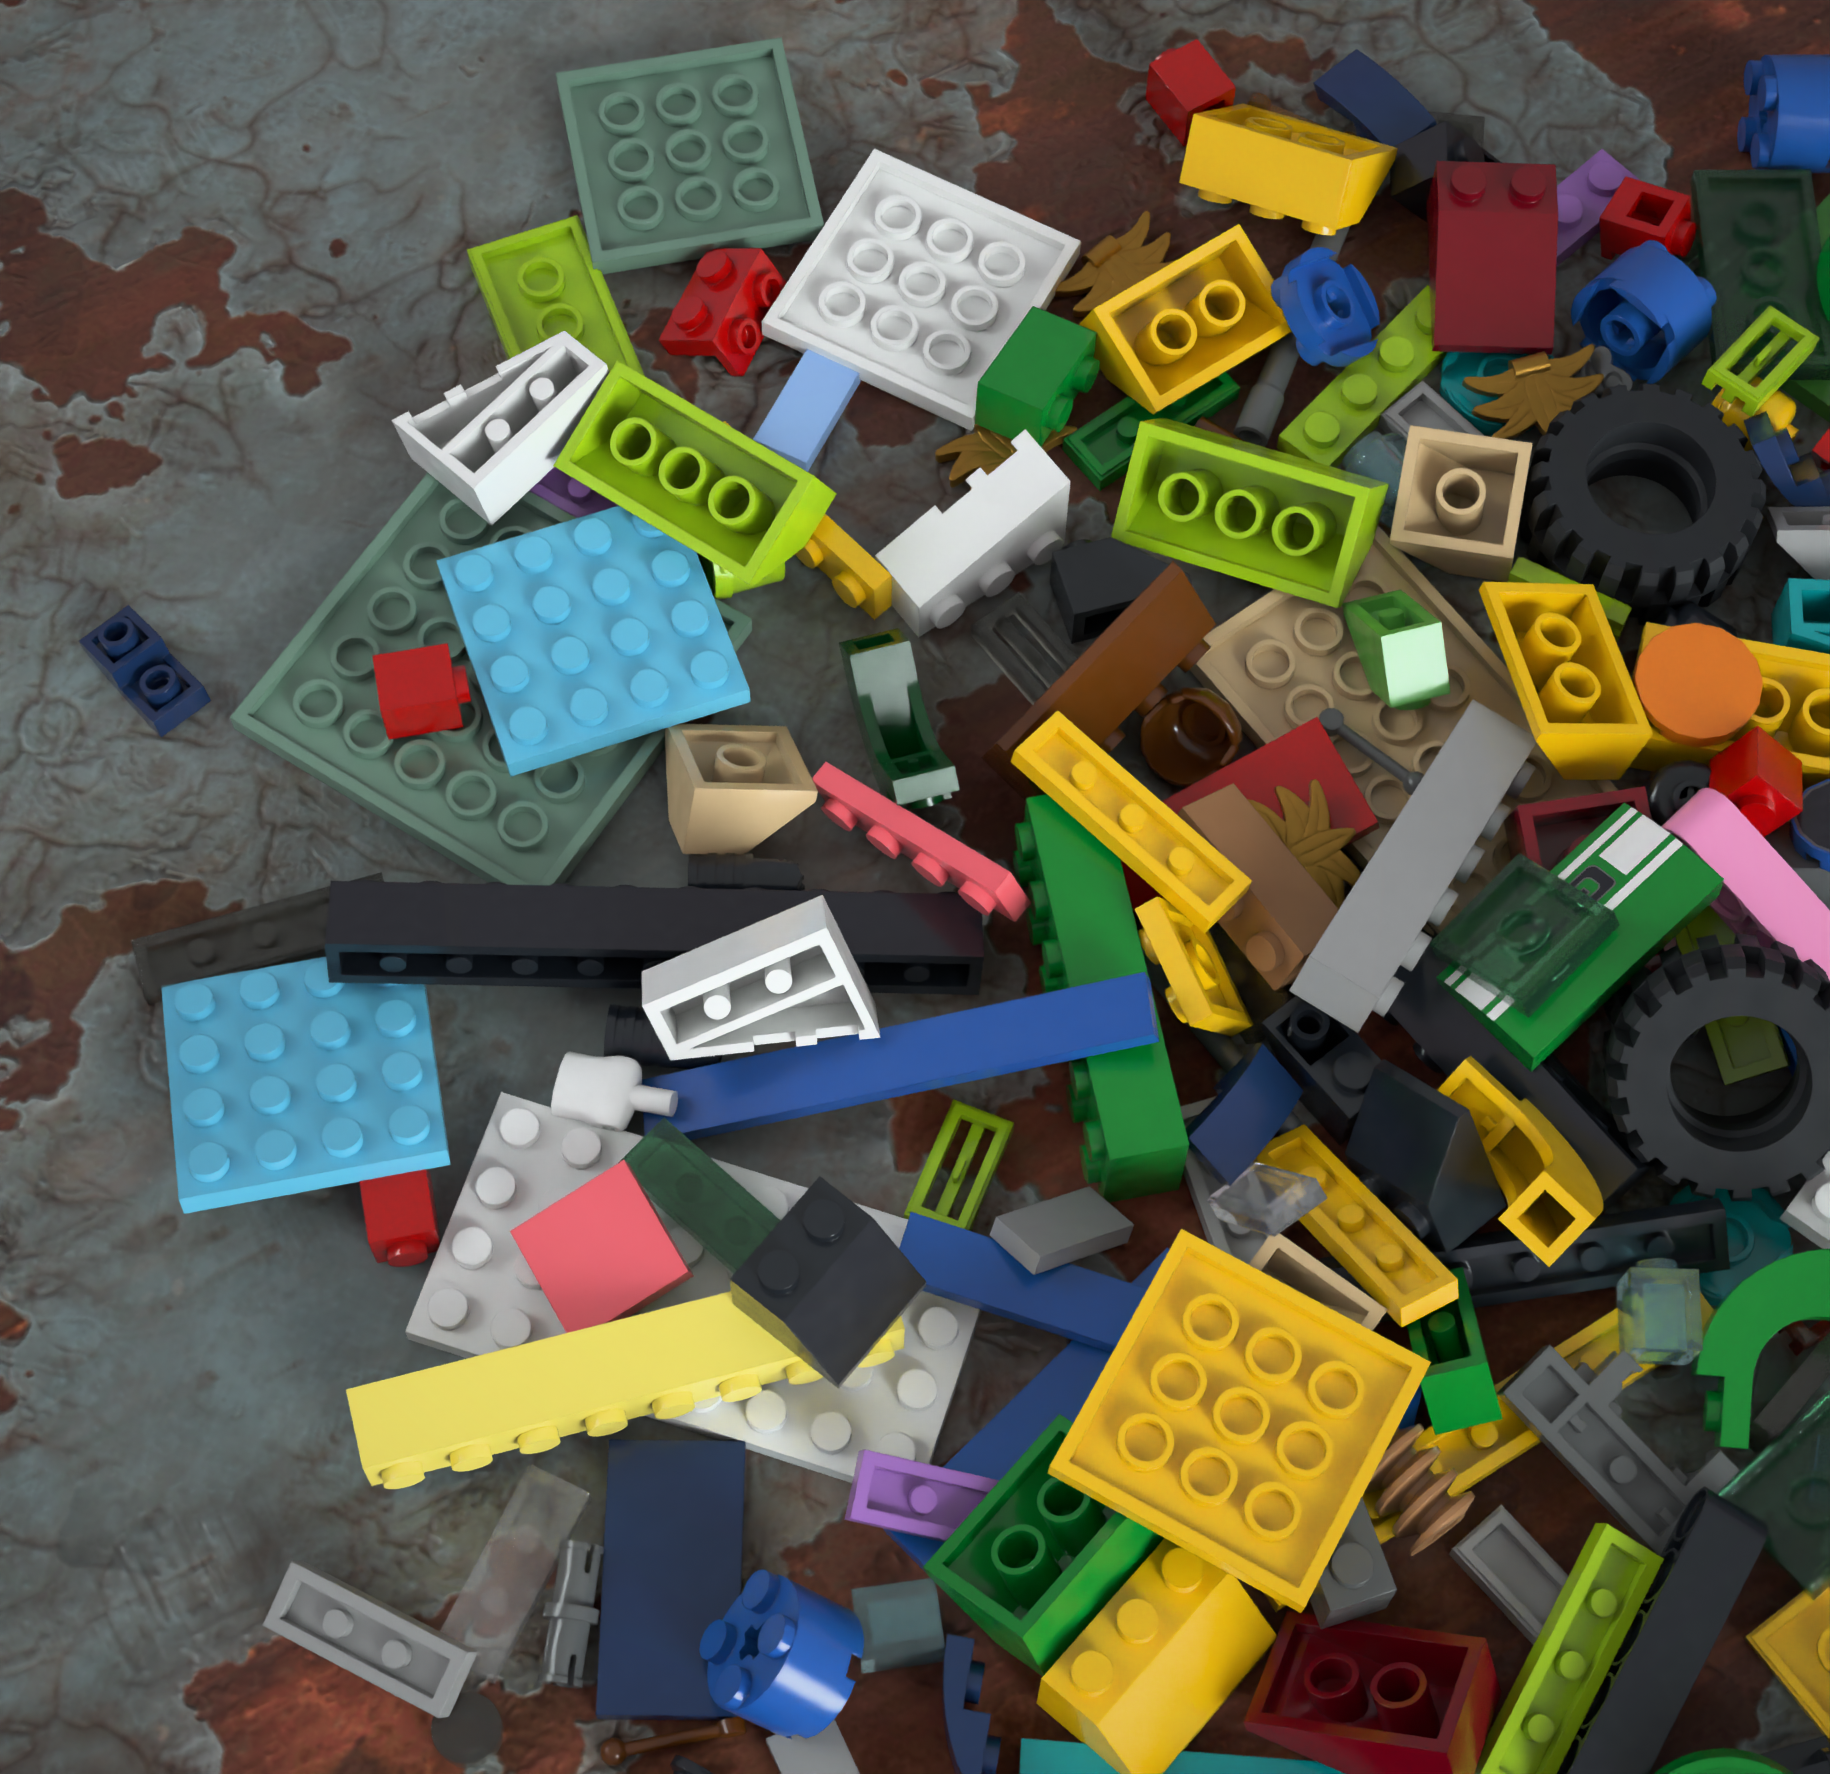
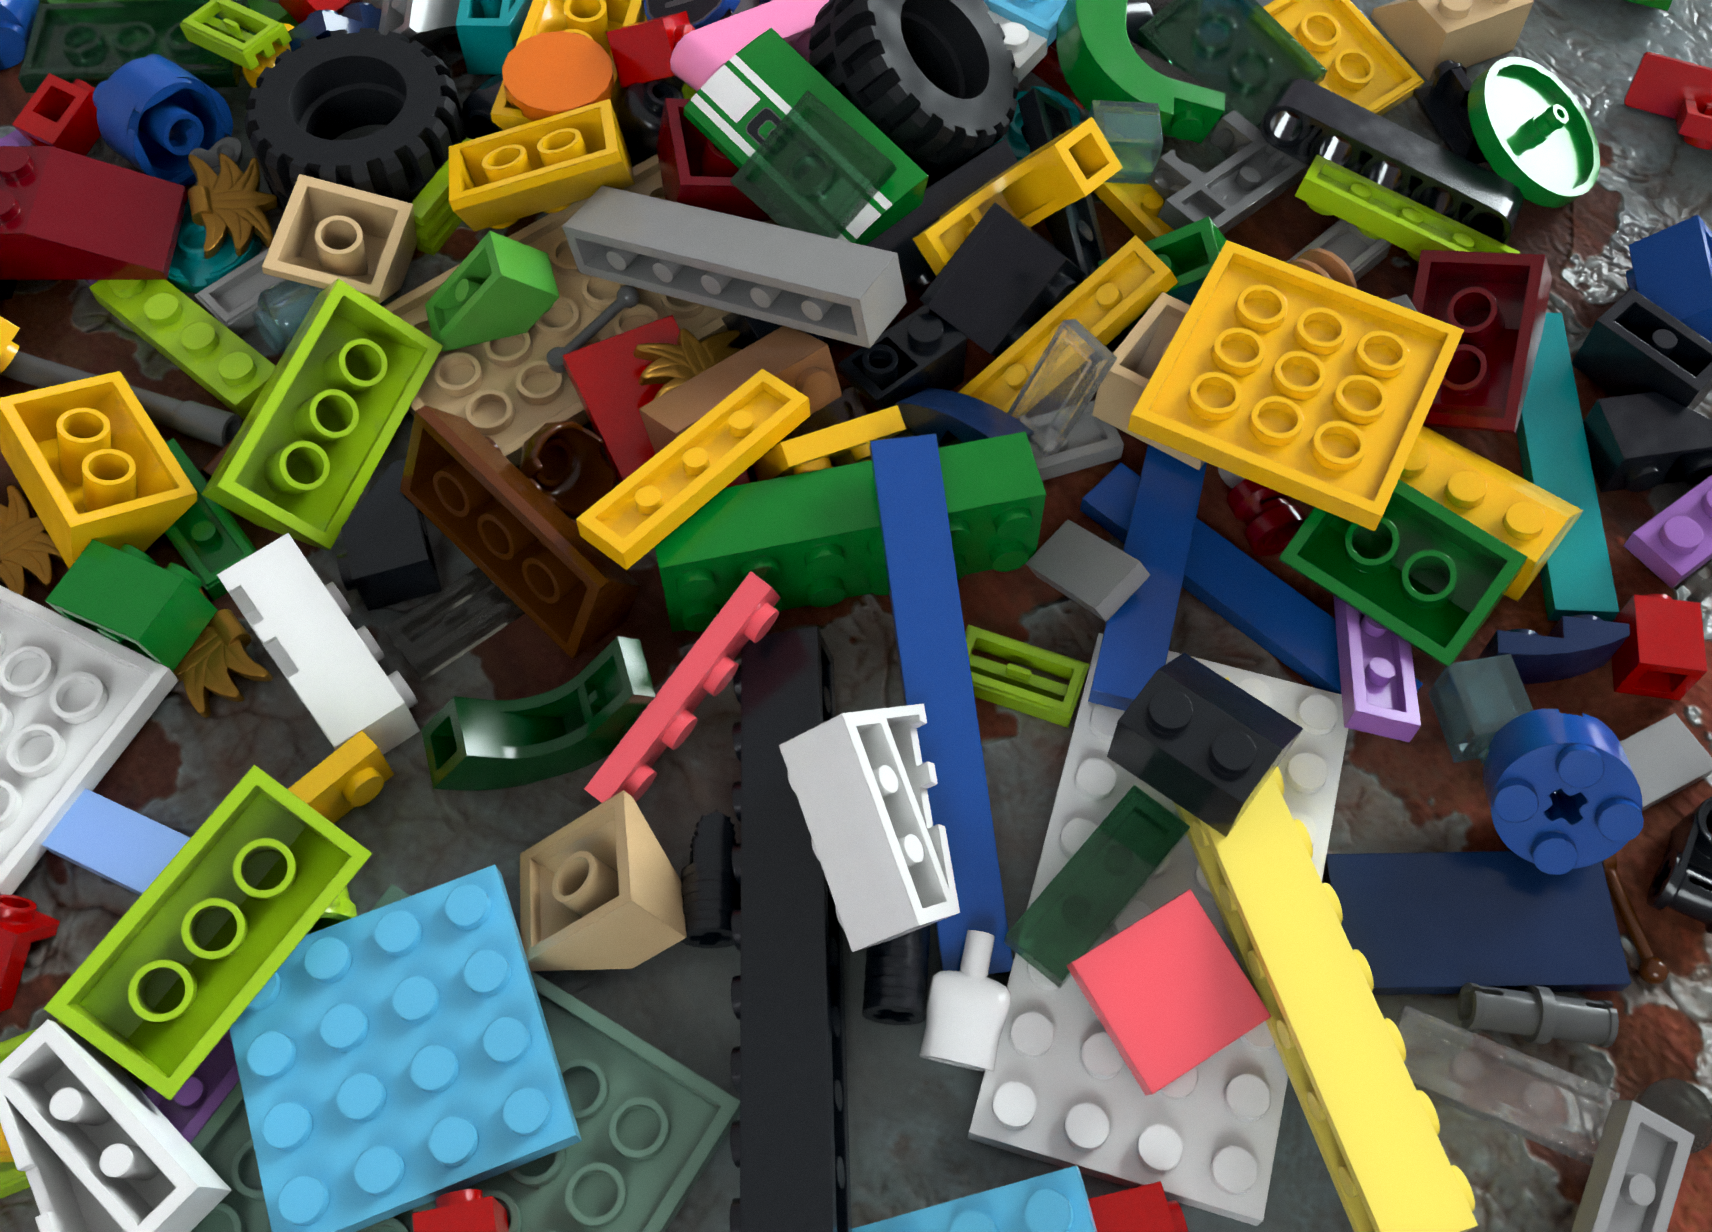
camera: 90 degrees left, 5 degrees down
blue plate [1271,247,1380,367] -> none

